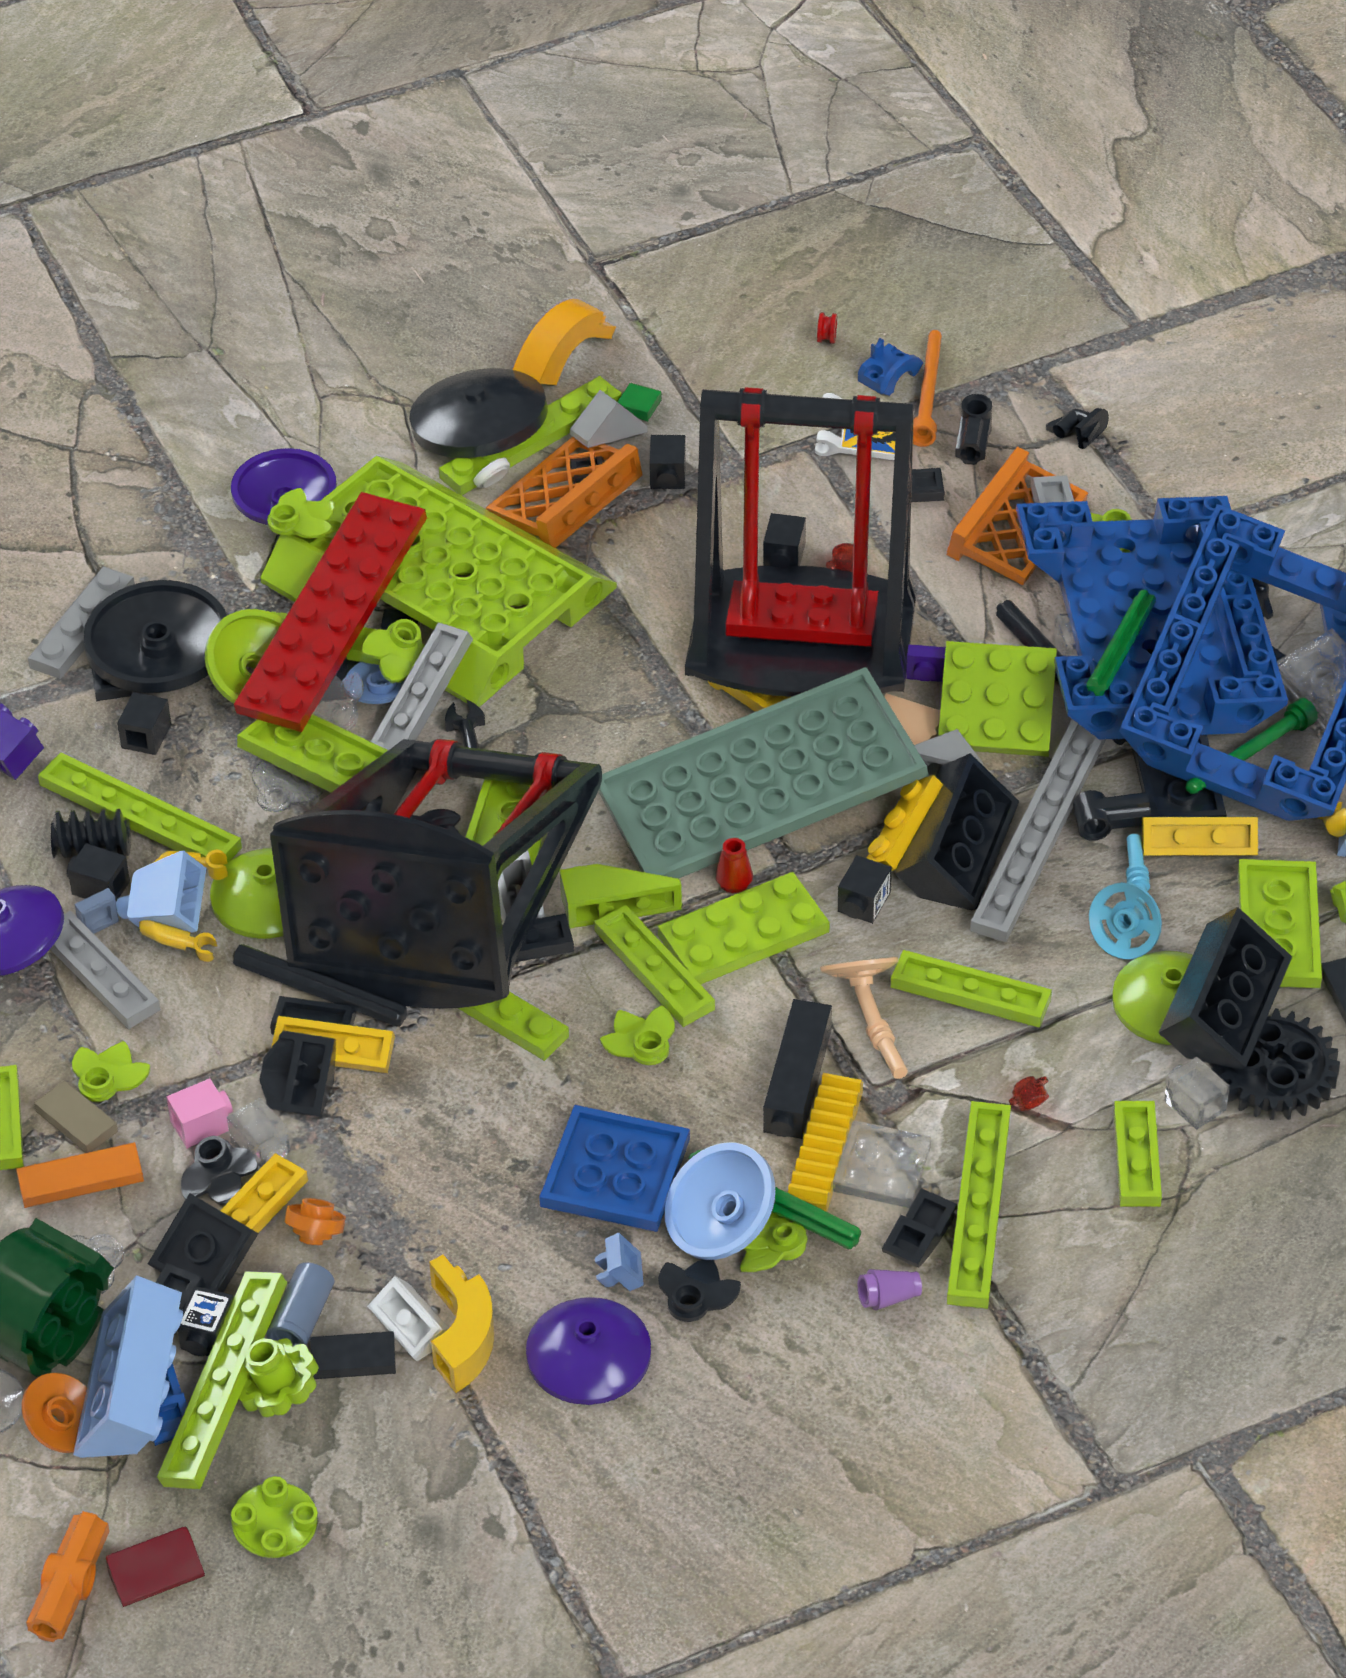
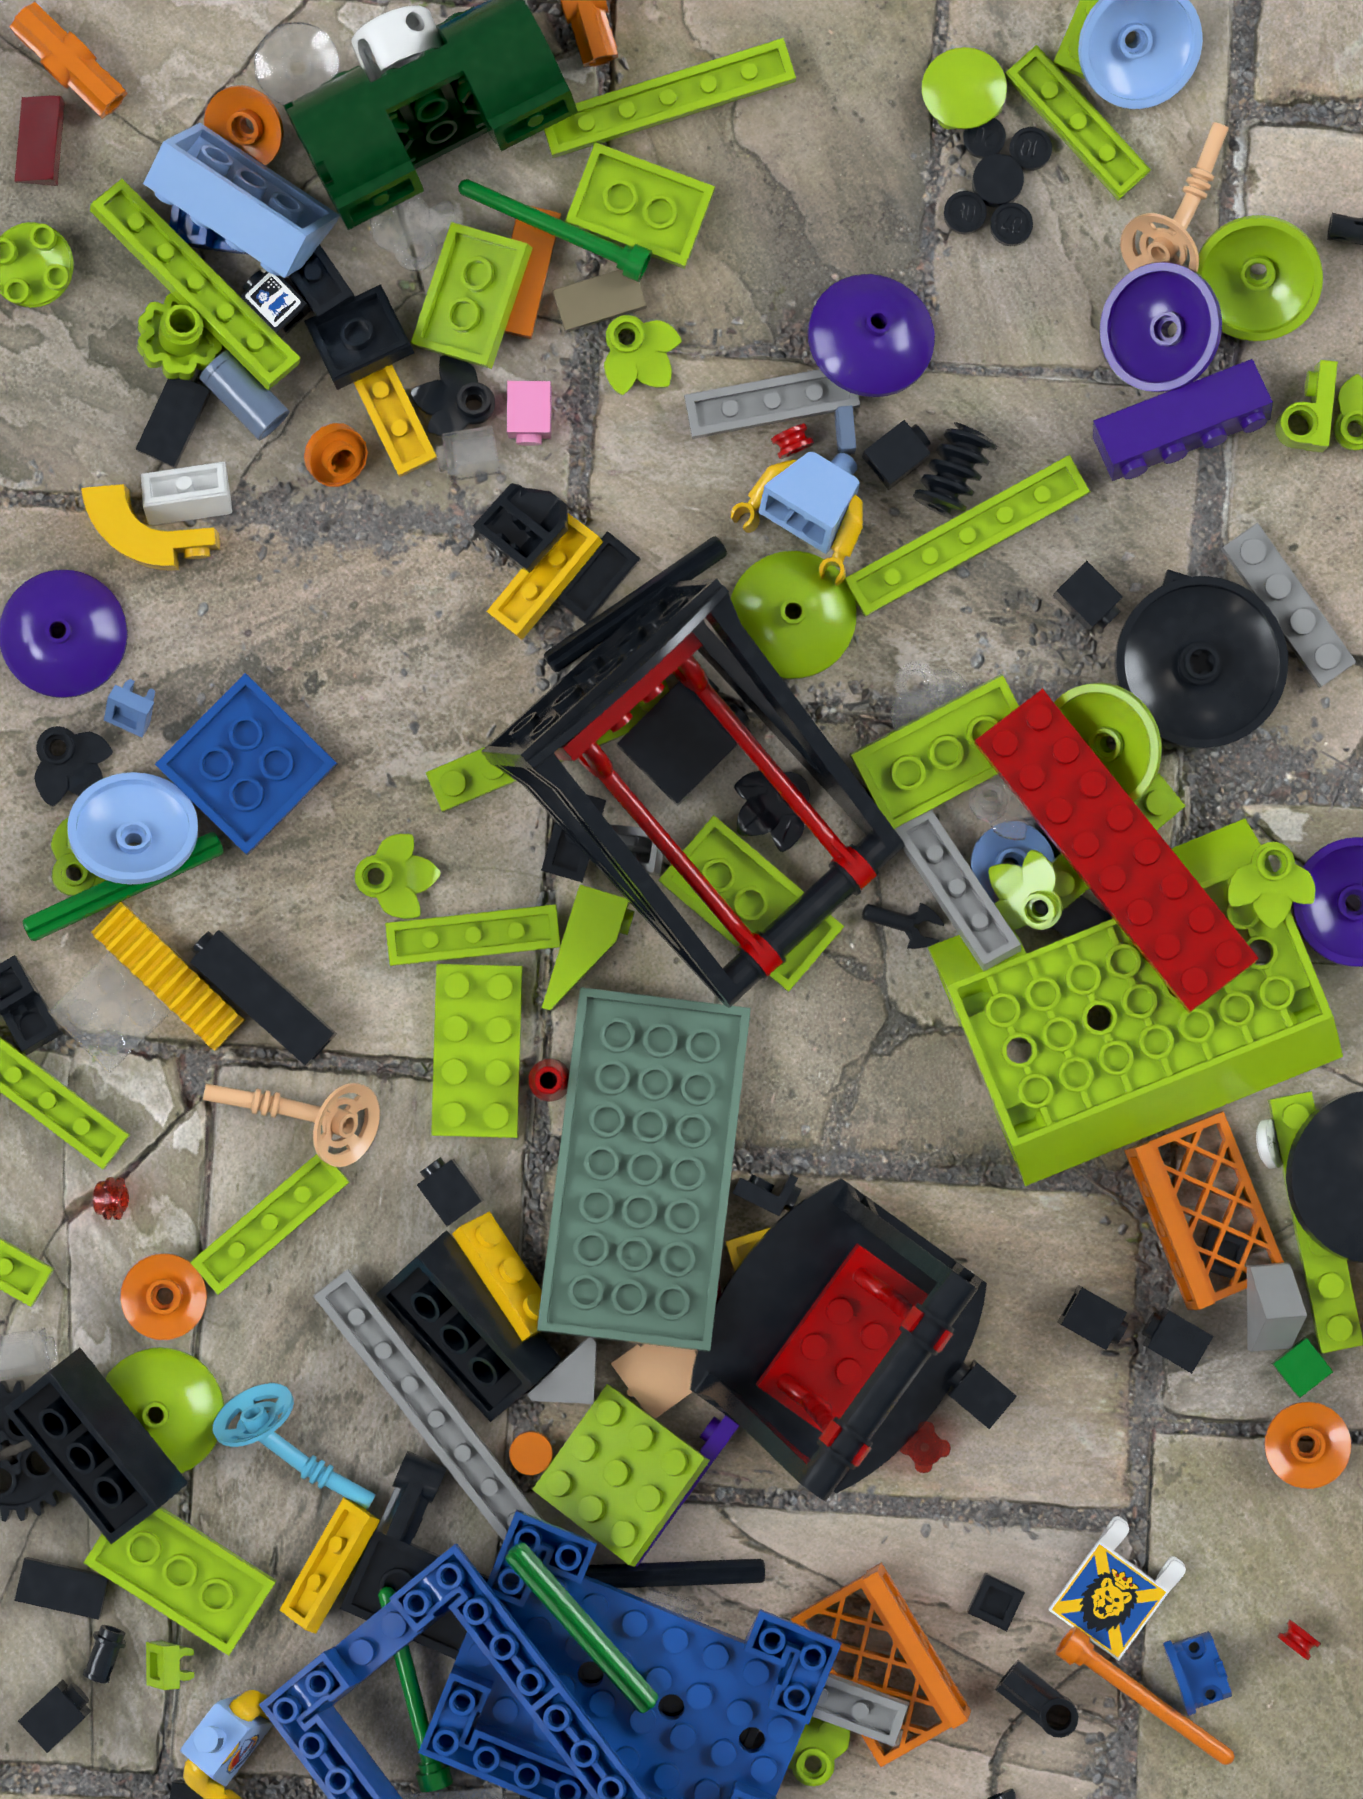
camera: 120 degrees right, 40 degrees up
none -> orange dish [120,1253,207,1340]
none -> lime plate [410,222,533,369]
none -> green piece [458,179,652,282]
none -> orange tile [509,1431,553,1475]
none -> black bracket [732,1174,802,1216]
none -> red bush [771,423,814,459]
none -> black brick [1057,1285,1129,1350]
none -> orange dish [1264,1402,1351,1489]

